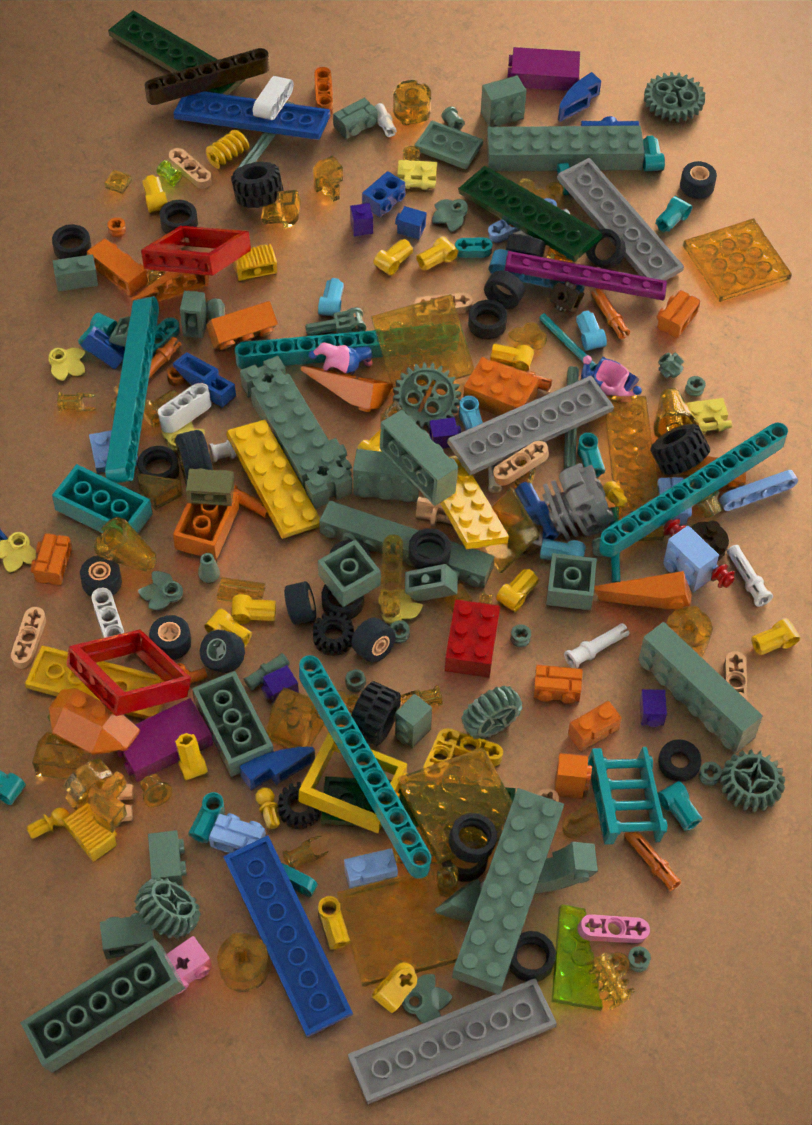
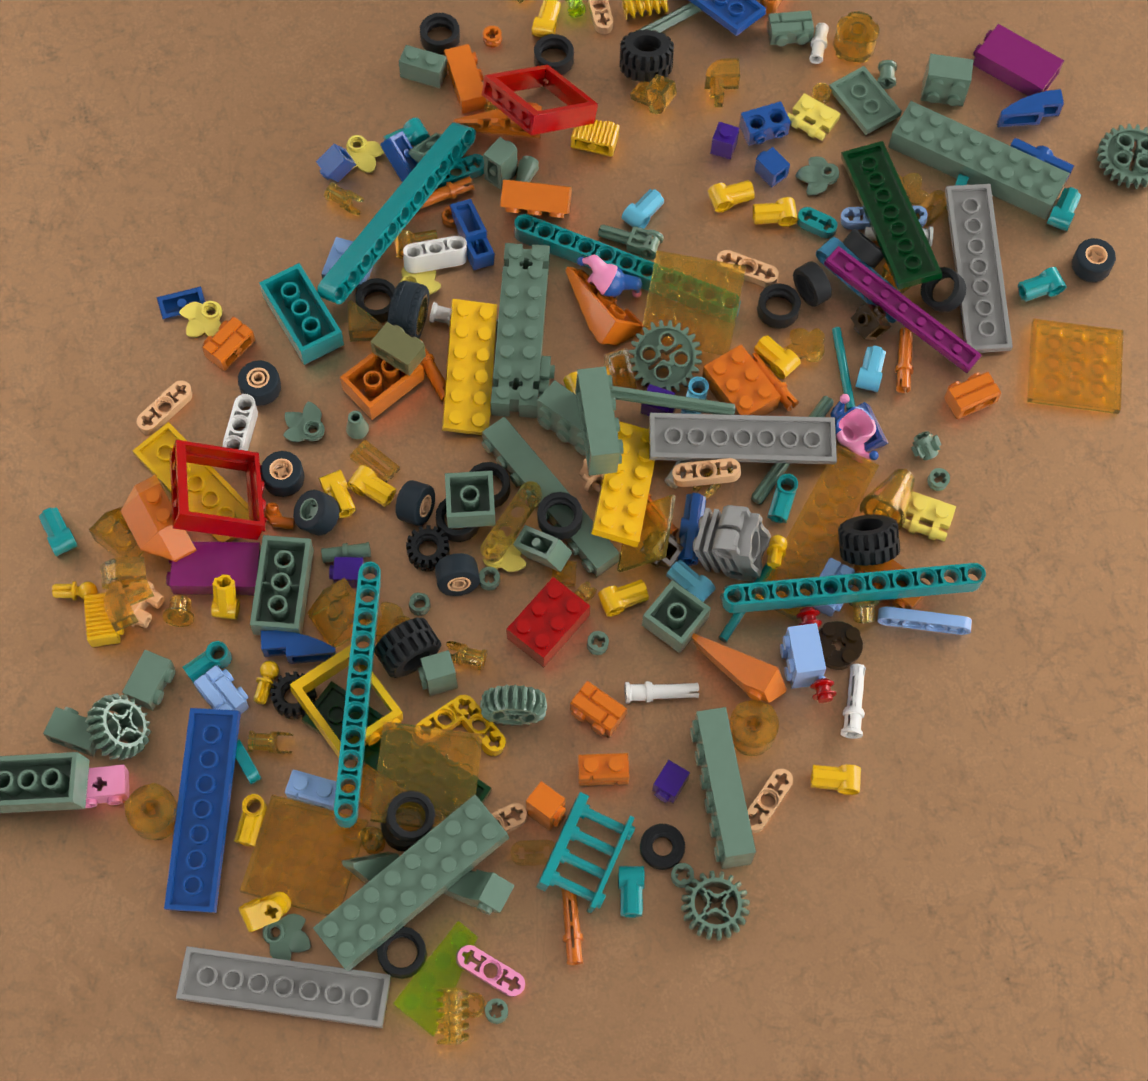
camera: 30 degrees right, 10 degrees up
clear yellow cone [94,517,156,572] -> none
none -> blue brick [316,144,357,182]
none -> sand green axle [611,386,736,415]

